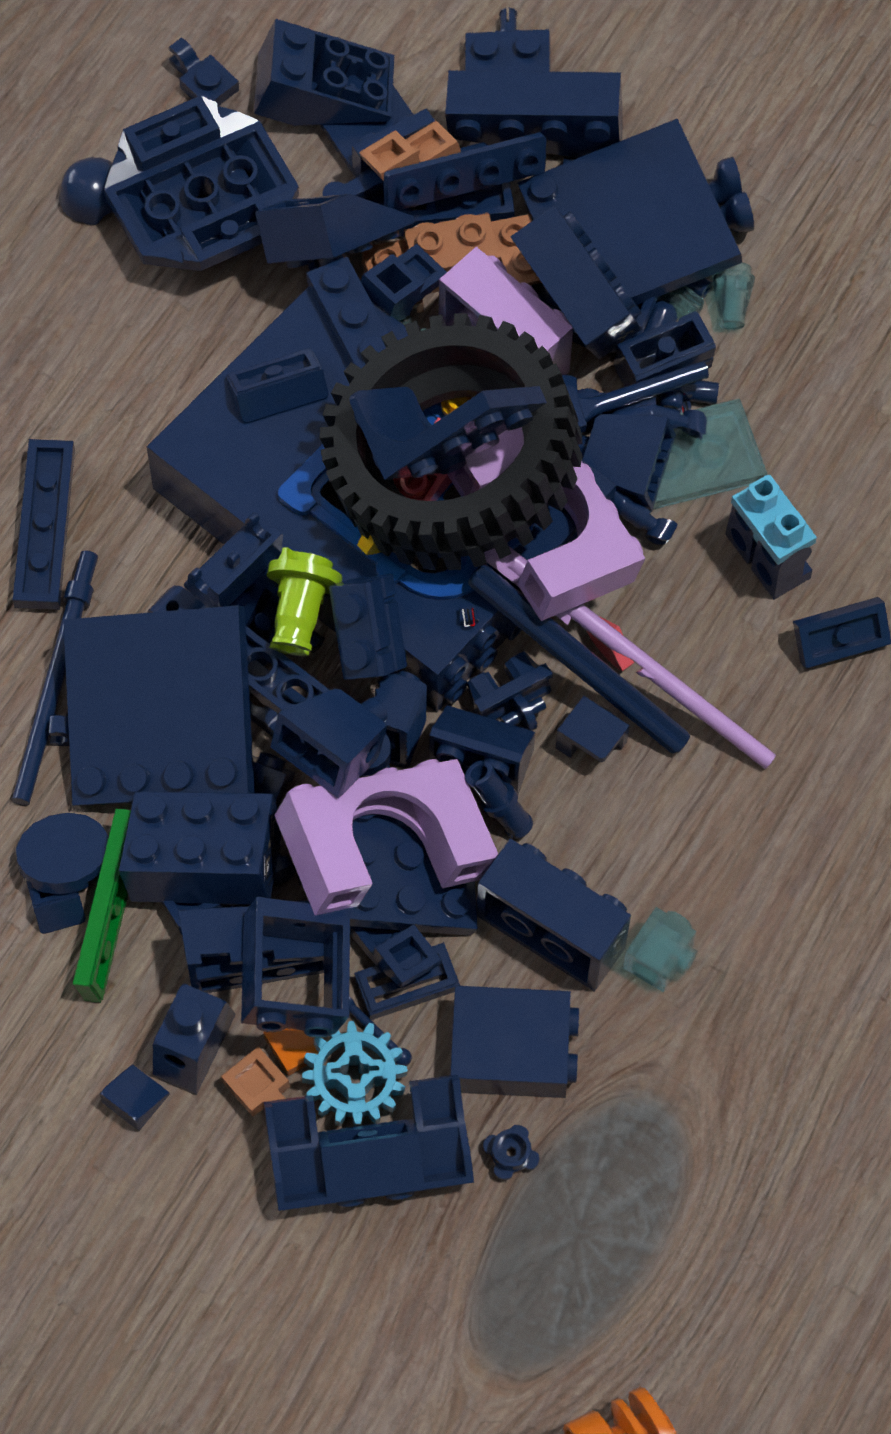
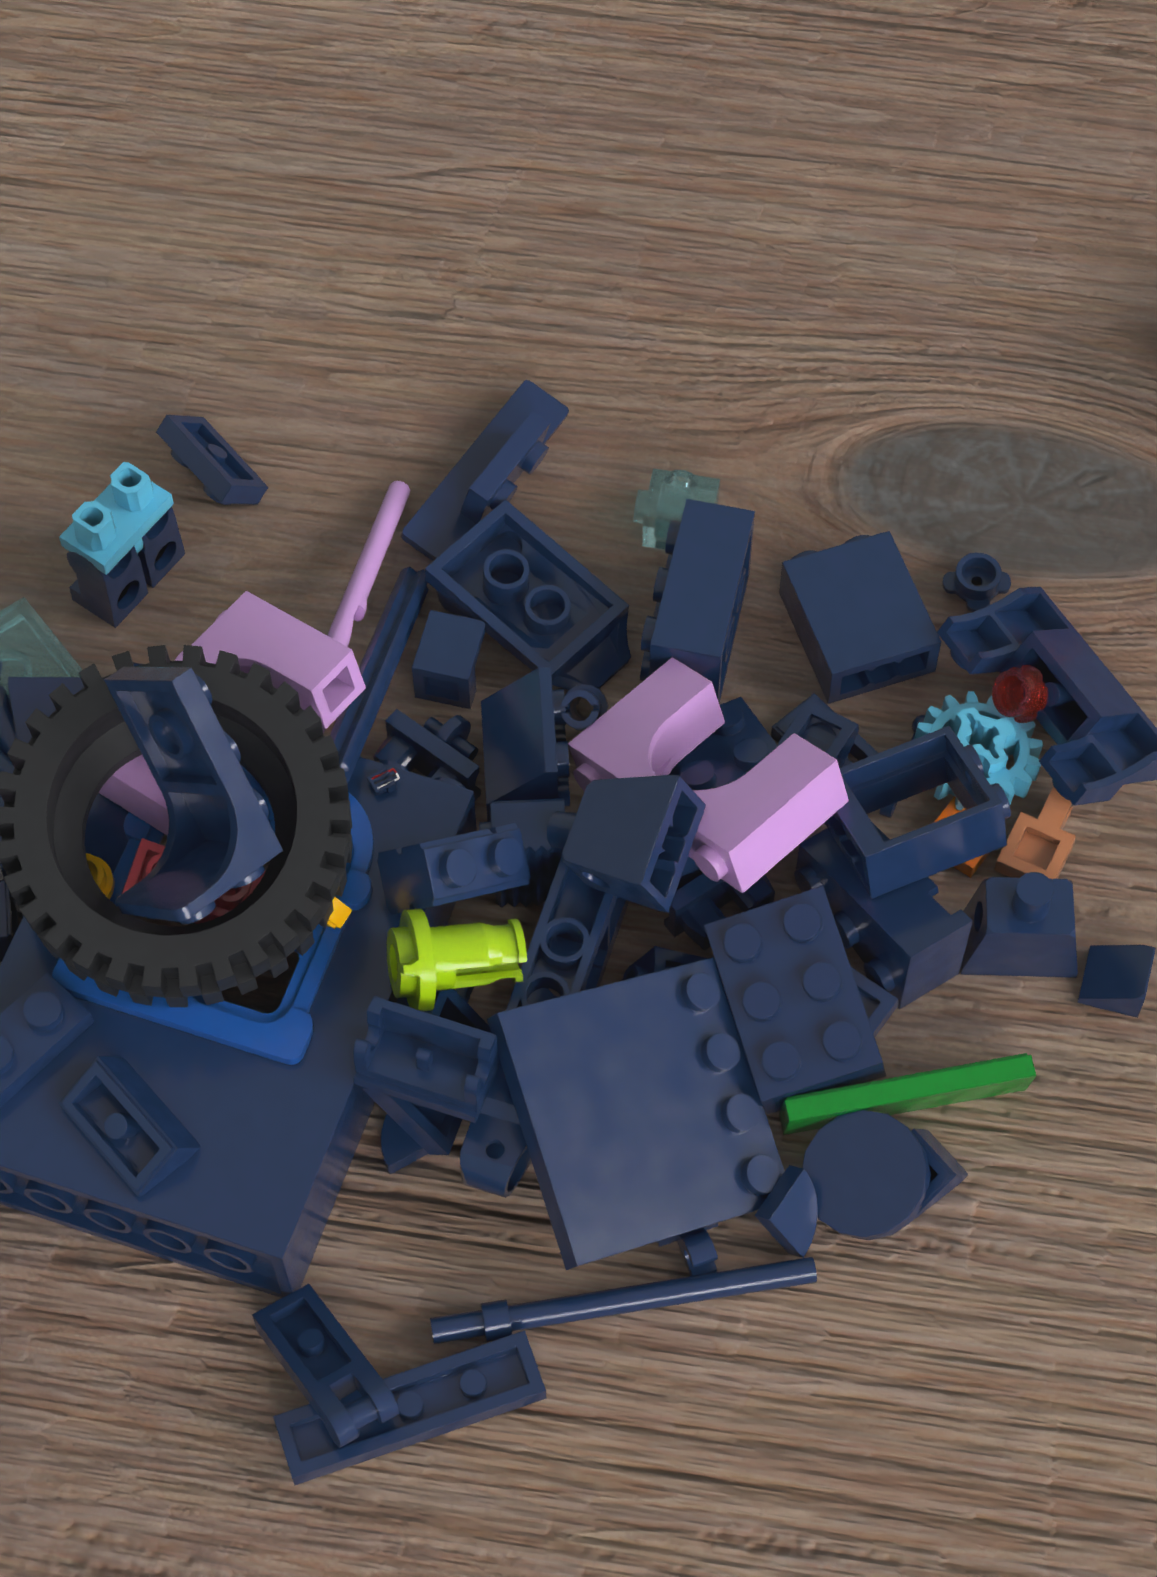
camera: 110 degrees left, 5 degrees down
none -> dark blue plate [252,1284,399,1448]
none -> dark blue bracket [401,380,569,561]
none -> dark blue slope [425,499,631,699]
none -> dark blue tile [754,1165,818,1258]
none -> clear red plate [992,665,1048,723]

